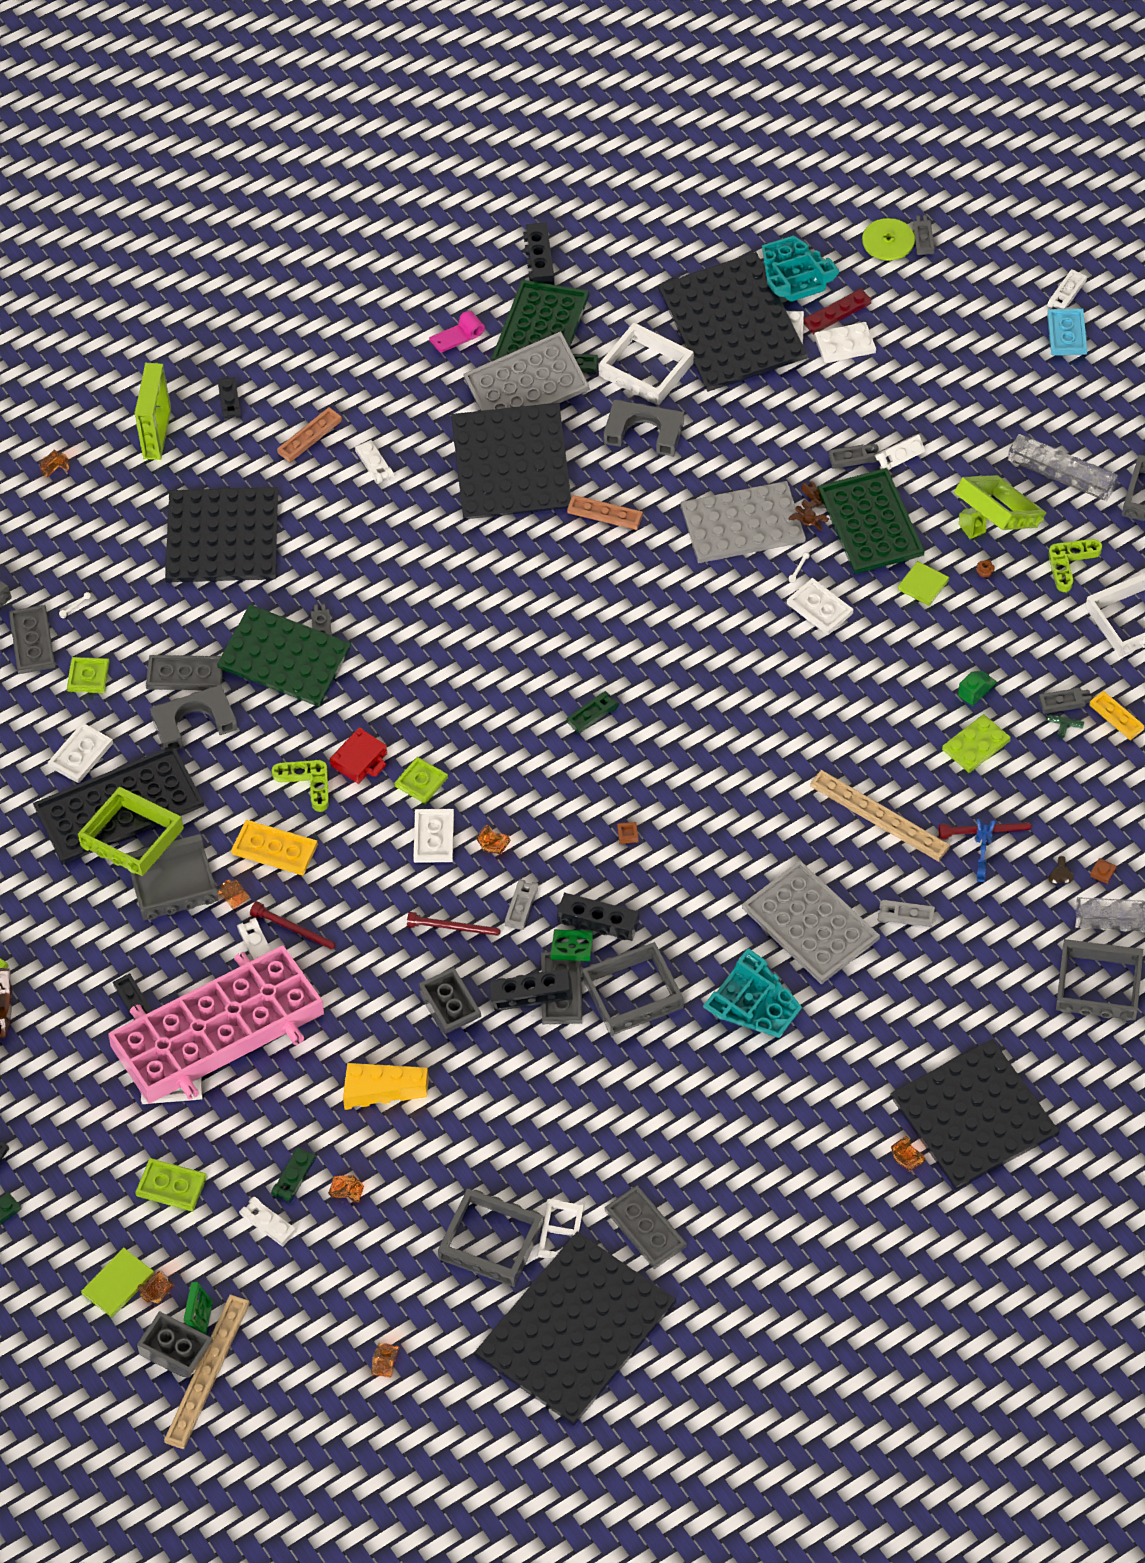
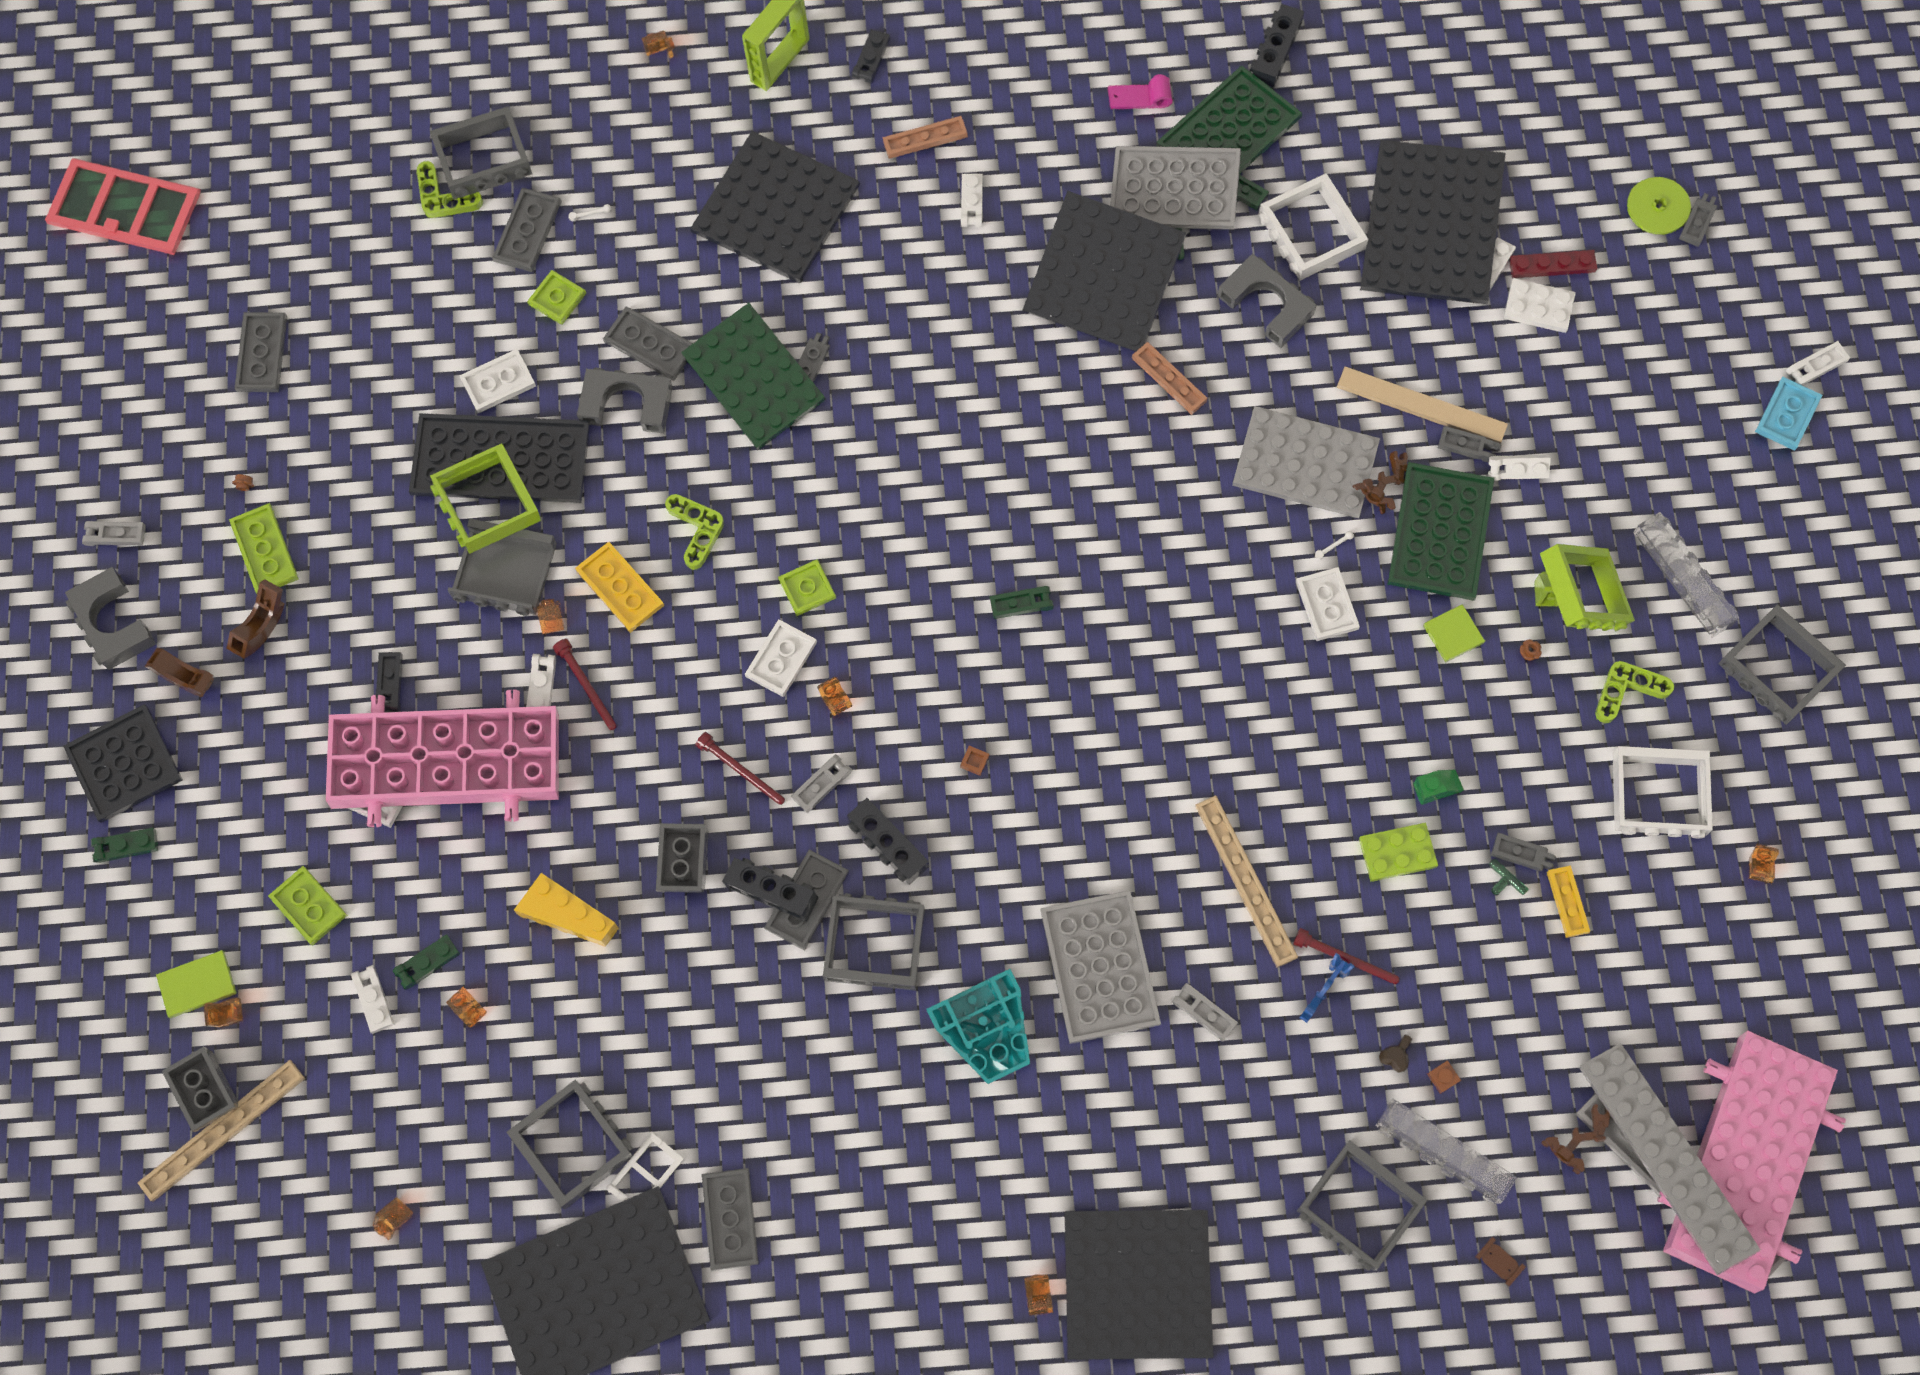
camera: 30 degrees right, 15 degrees up
green piece [183,1282,213,1335] -> none
red piece [330,727,387,784] -> none
green piece [551,929,593,962] -> none
teal wedge [762,236,839,302] -> none
none -> tan tile [1337,367,1508,444]

